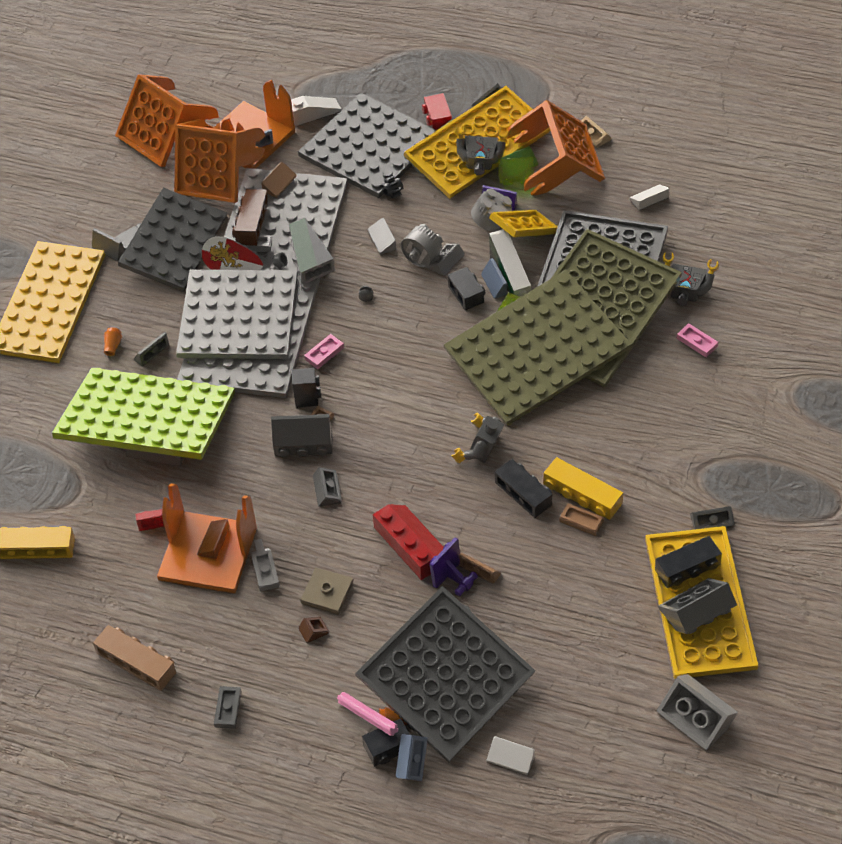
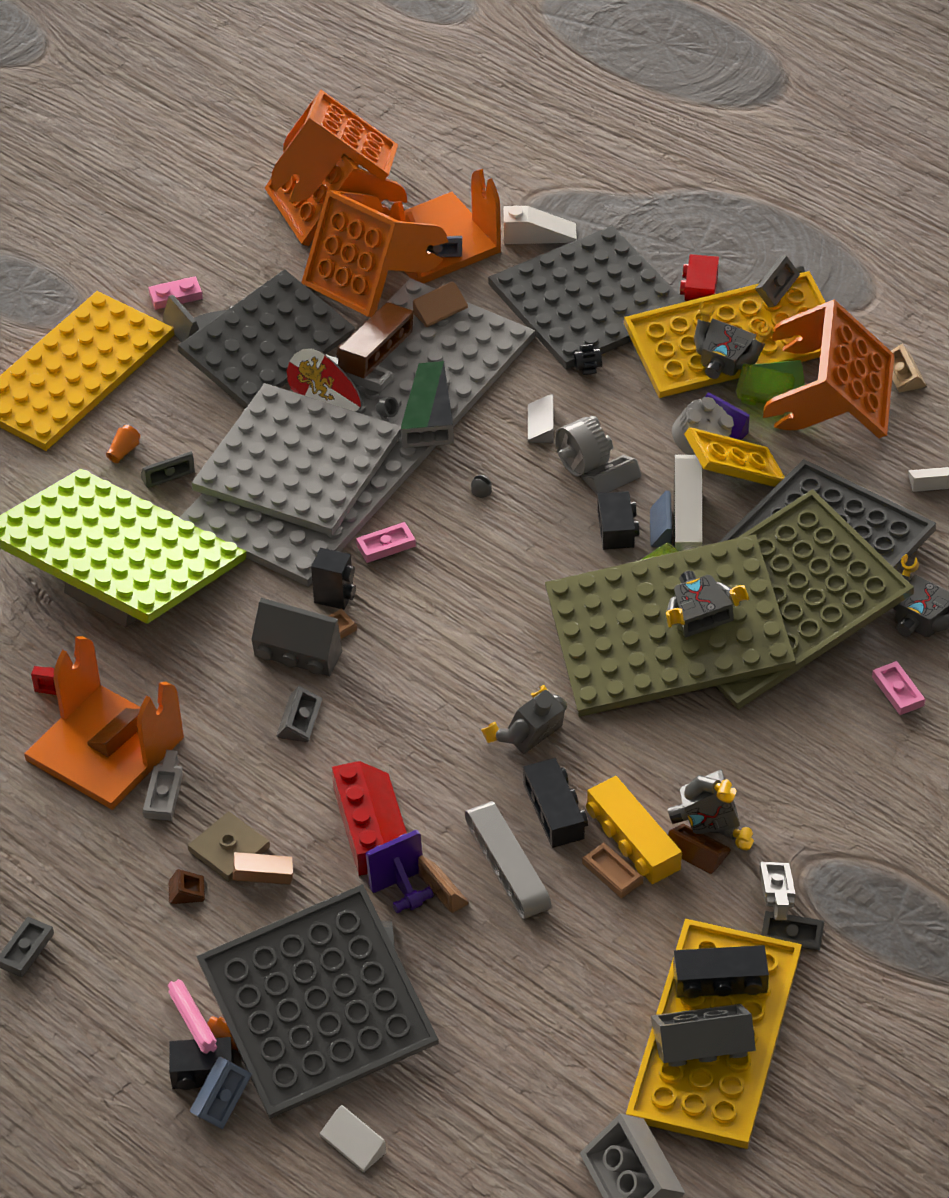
camera: 20 degrees right, 5 degrees down
none -> bright pink plate [148,276,203,310]
none -> slope [233,852,293,885]
none -> orange piece [271,89,398,202]
none -> light grey beam [465,801,552,919]
none -> dark grey torso [666,571,750,637]
none -> dark grey torso [668,769,754,851]
none -> reddish brown slope [668,823,731,874]
none -> dark grey plate [755,256,800,308]
none -> light grey hinge [759,862,795,920]

